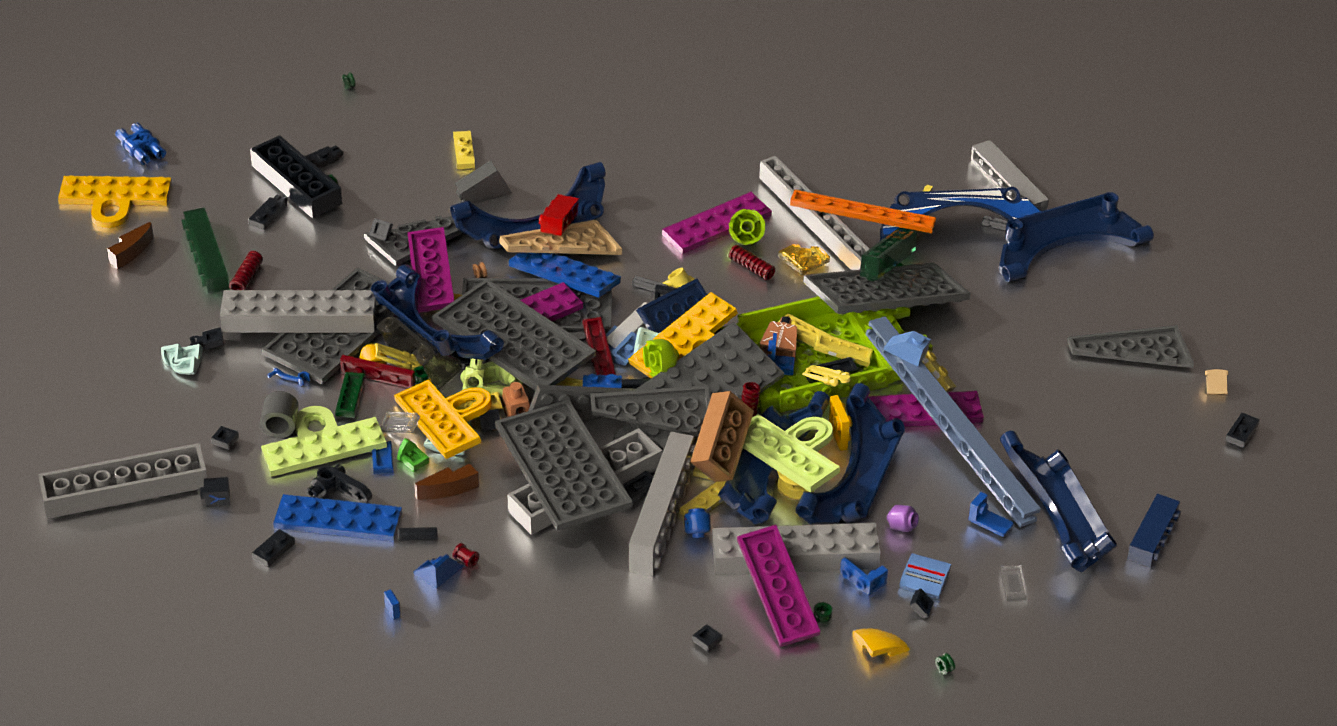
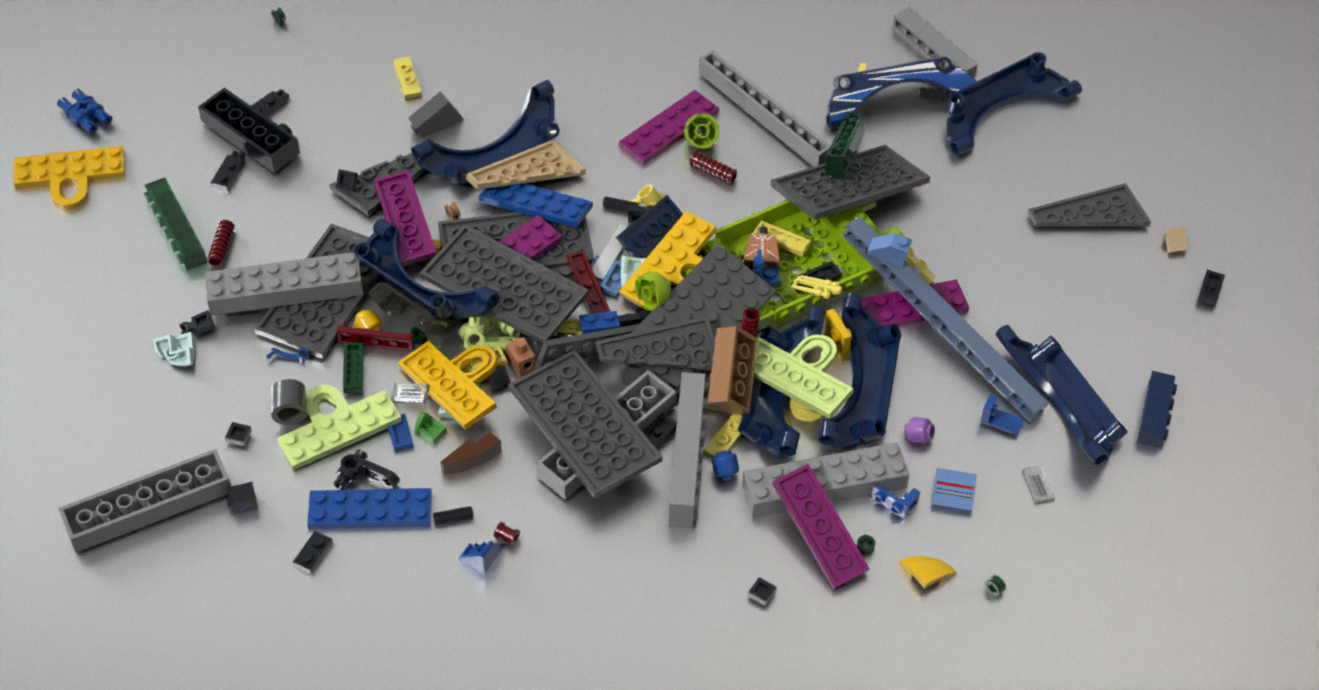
camera: 10 degrees left, 10 degrees up
reddish brown slope [107,222,154,270] -> none
light yellow piece [375,343,426,370] -> none
blue tile [384,589,401,620] -> none
red brick [539,194,579,236] -> none
clear yellow plate [778,244,830,276] -> none
orange tile [790,190,936,234] -> none
light yellow plate [813,332,873,367] -> none
black plate [909,588,934,619] -> none

